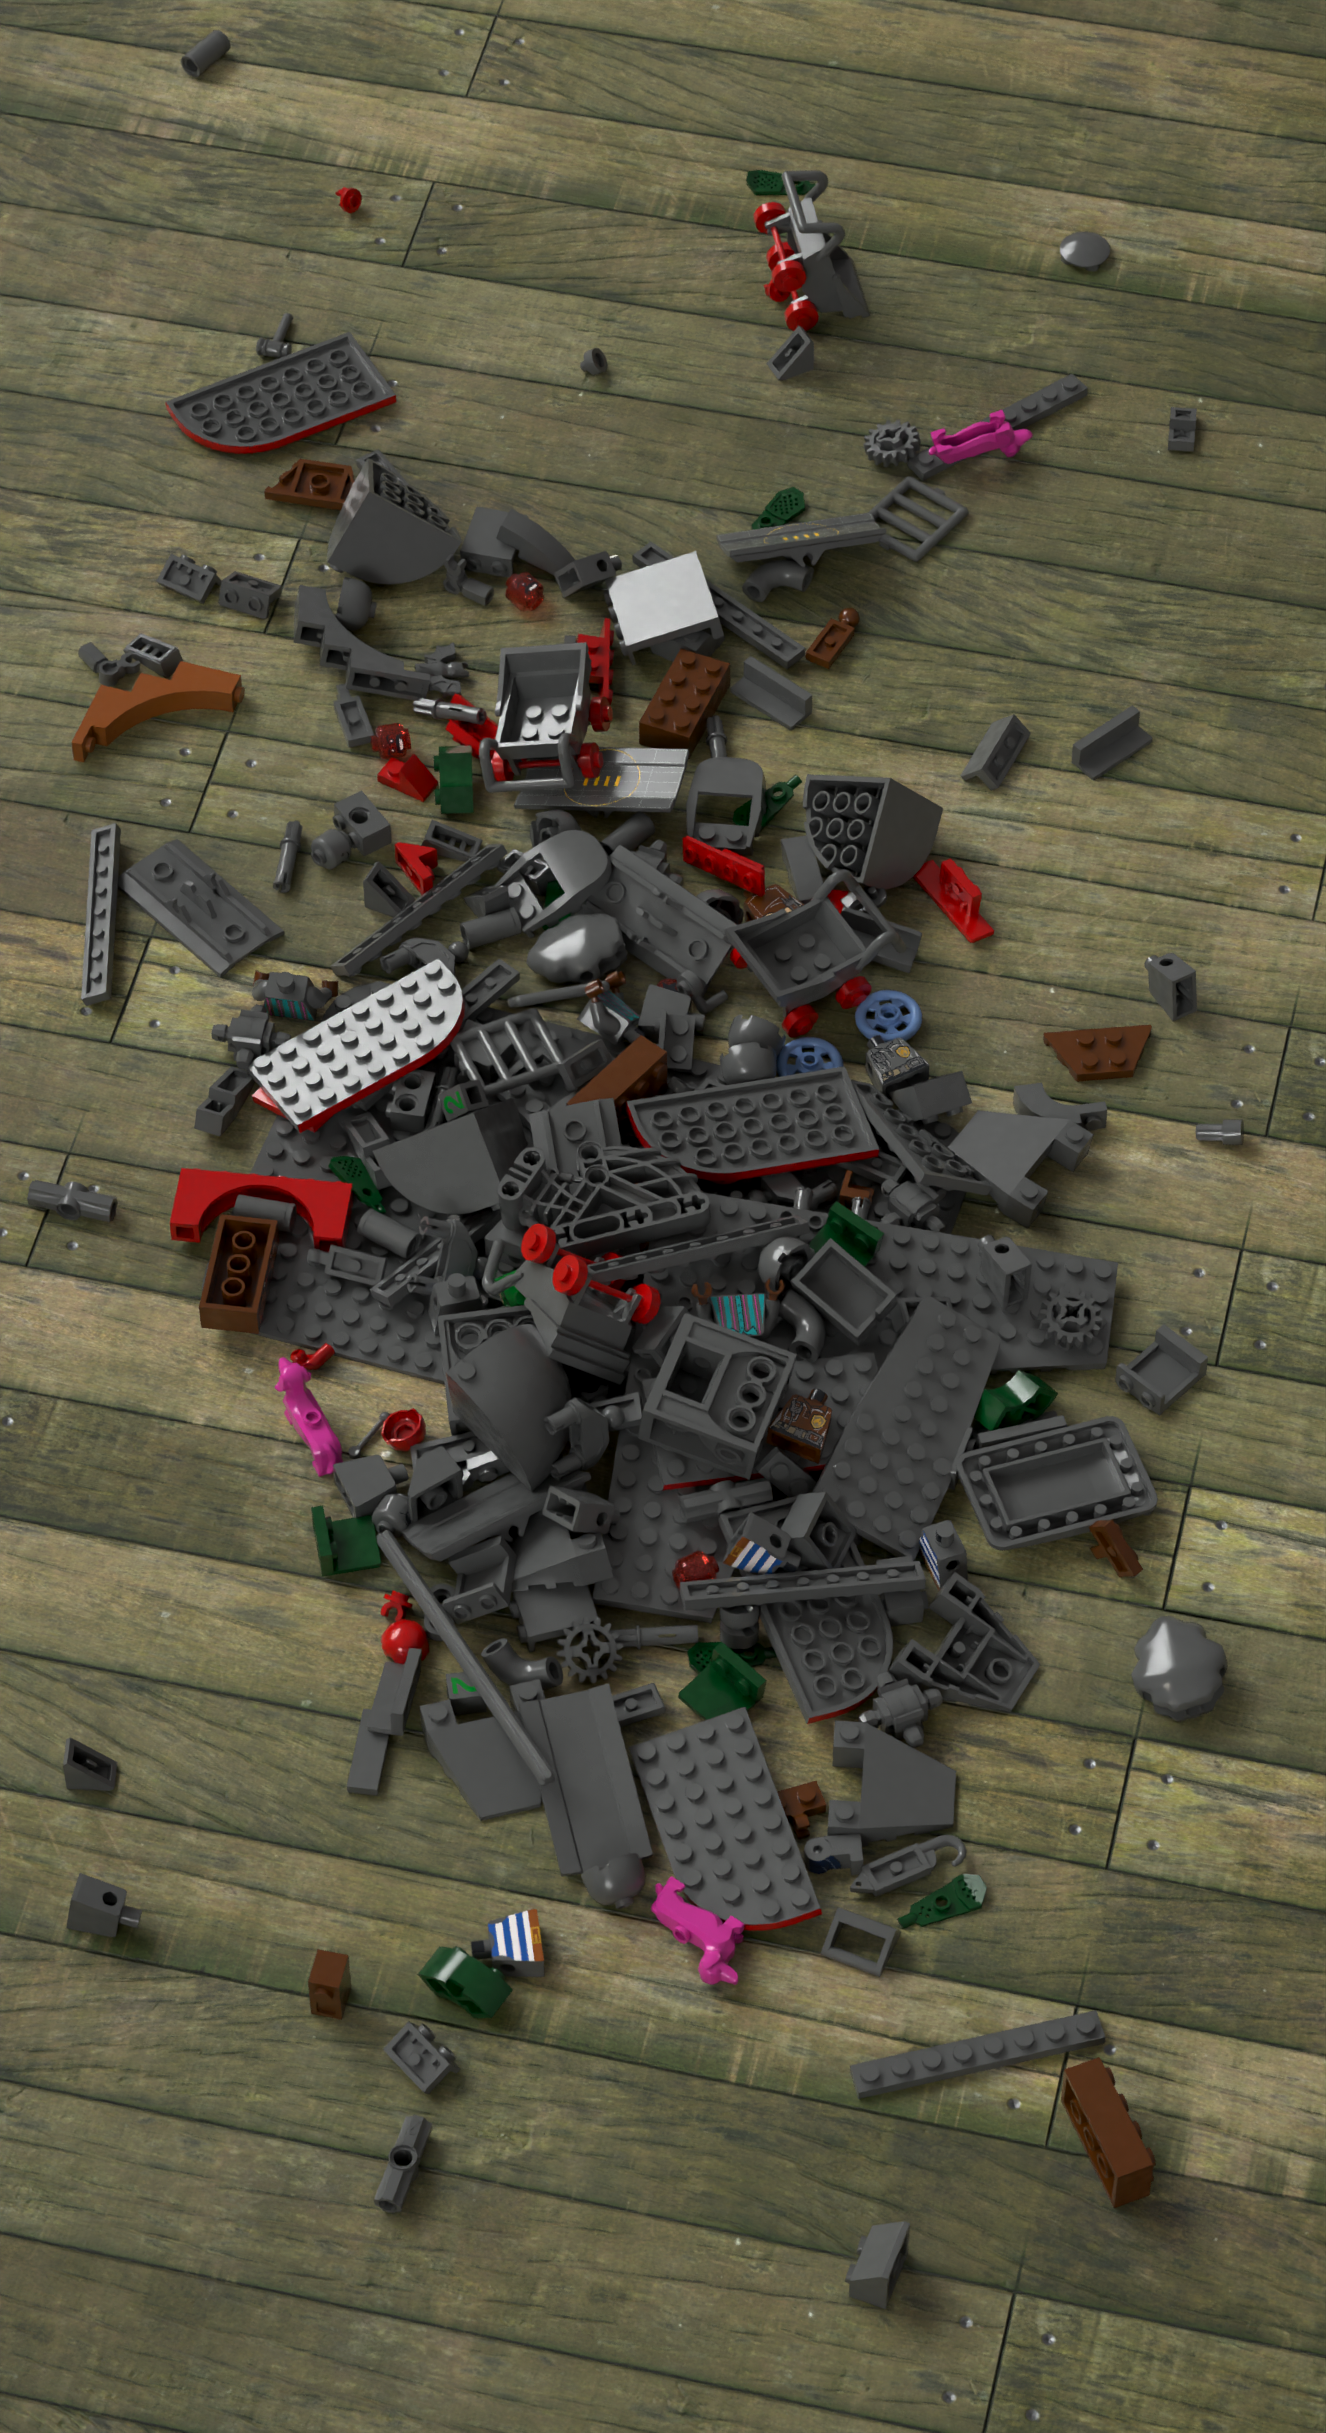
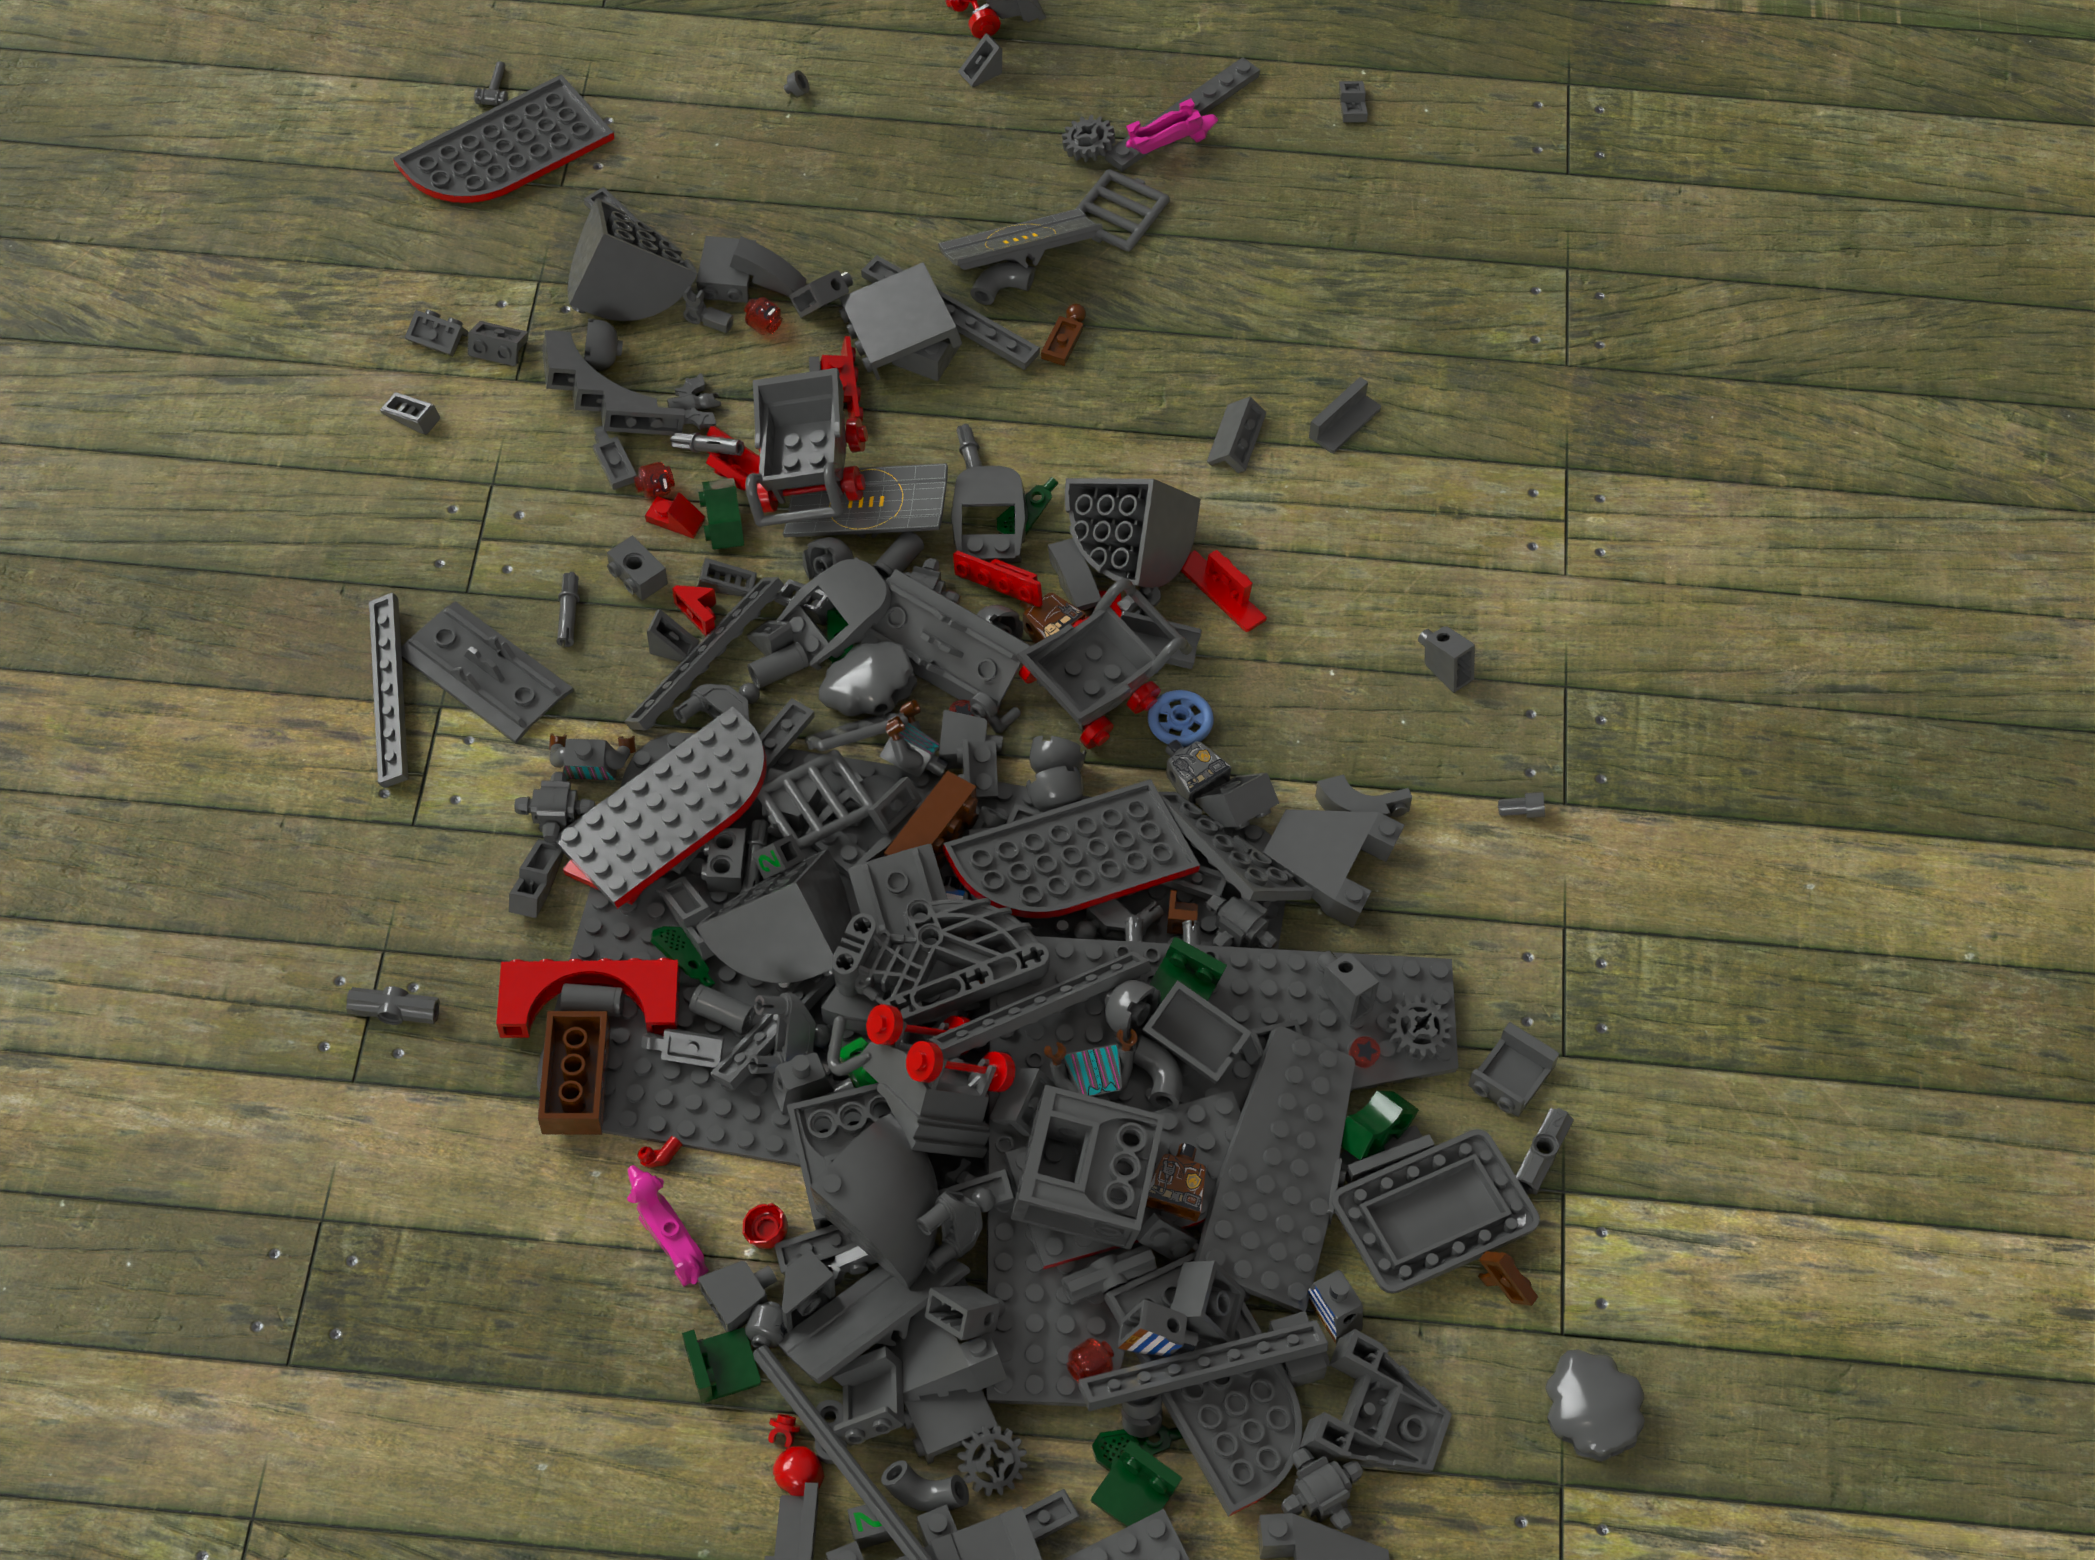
camera: 10 degrees left, 5 degrees up
dark orange arch [72,661,245,763] -> none
dark grey bar [78,642,140,687] -> none
reddish brown wing [265,459,355,510] -> none
dark grey head [311,829,352,870] -> none
dark grey hinge [349,1412,390,1459] -> none
dark grey axle [609,1625,698,1650] -> none
reddish brown brick [639,649,730,759] -> none
dark grey panel [731,656,812,730] -> none
dark green piece [751,487,805,530] -> none
medium blue plate [776,1037,843,1077] -> none
reddish brown wing [1043,1025,1152,1082] -> none
none -> clear red tile [1349,1036,1380,1068]
none -> dark grey piece [1516,1108,1574,1195]

